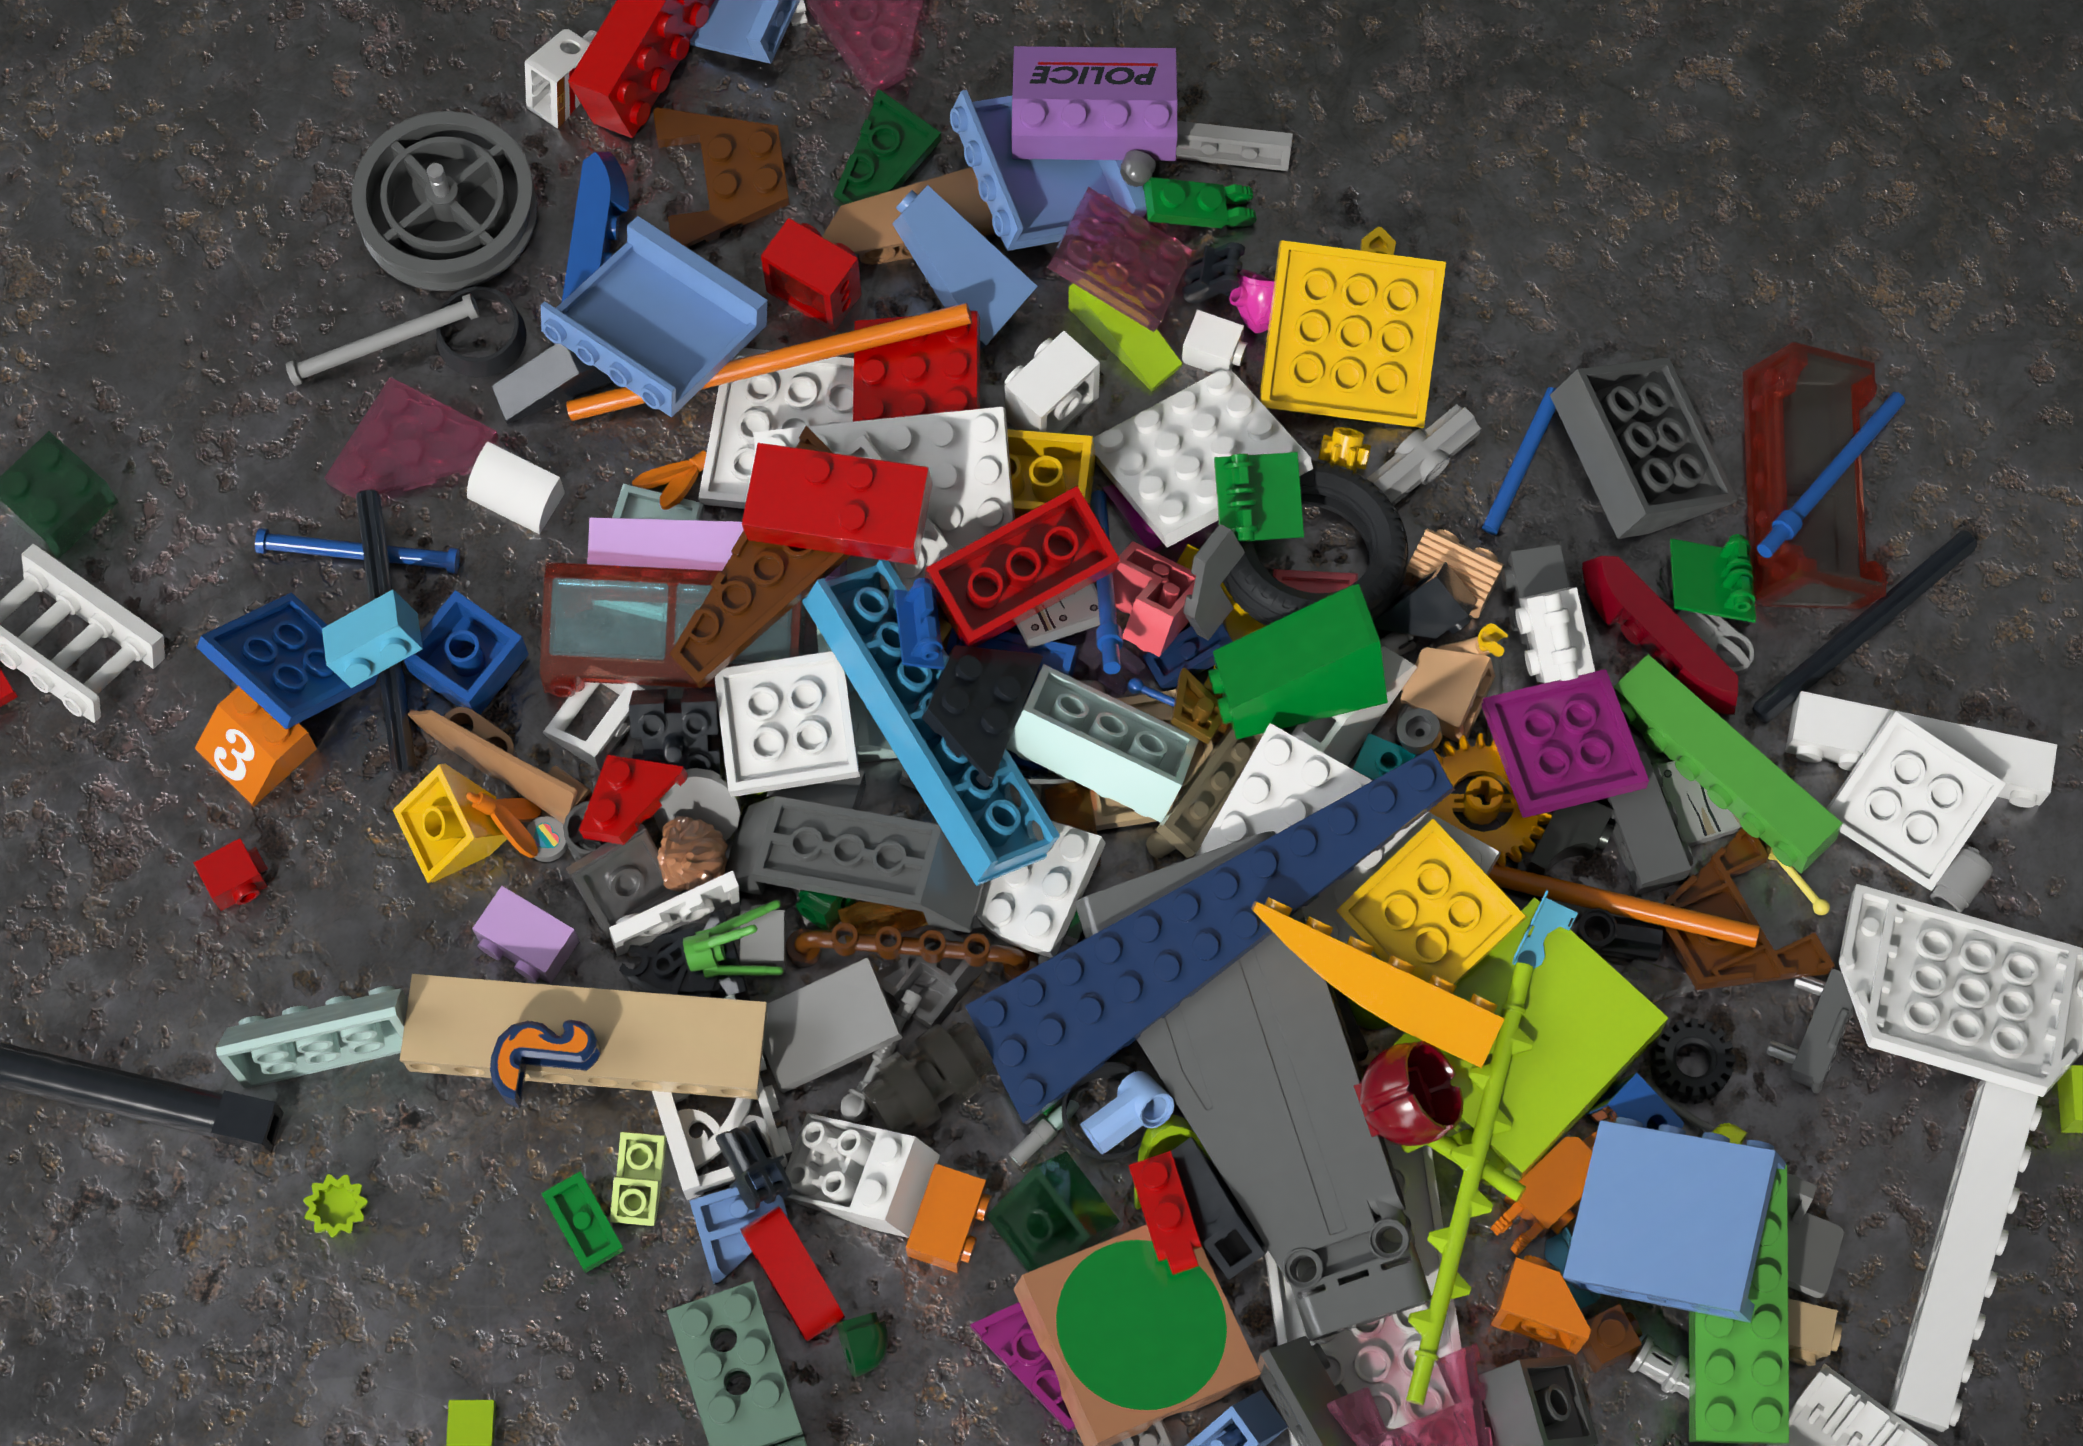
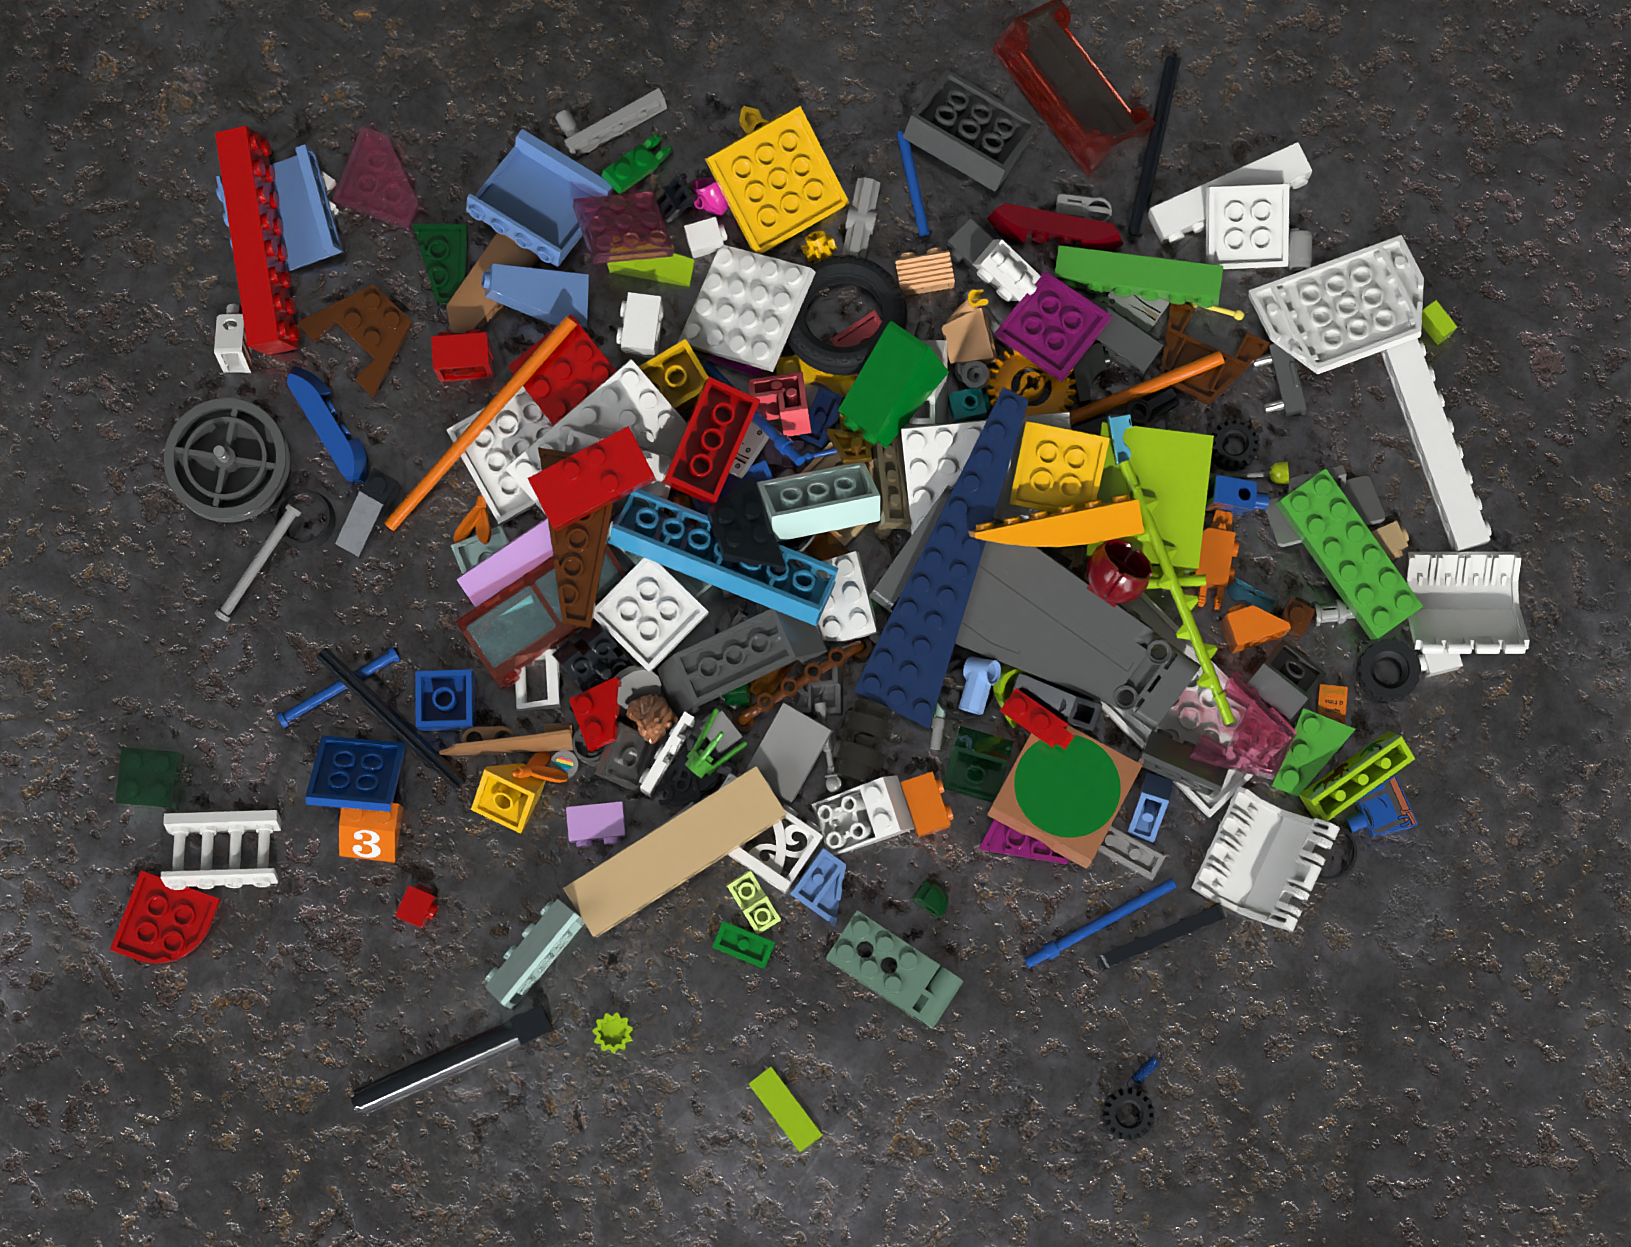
camera: 35 degrees left, 10 degrees up
medium azure brick [322,589,423,688] -> none
clear pink plate [324,377,499,499] -> none
white brick [467,441,565,534] -> none
dark blue animal [490,1020,600,1109] -> none
medium blue panel [541,216,768,418] -> none
black arm [715,1120,792,1210] -> none
red beam [740,1205,845,1342] -> none
blue hinge [894,578,945,670] -> none
medium lavender slope [1012,46,1177,161] -> none
dark grey hinge [1120,150,1156,187] -> none
dark grey tile [1183,524,1245,641] -> none
green hinge [1214,452,1304,542] -> none
black slope [1373,562,1477,639] -> none
medium blue panel [1563,1117,1786,1323] -> none
green hinge [1670,534,1756,623] -> none
blue bar [1757,392,1905,558] -> none

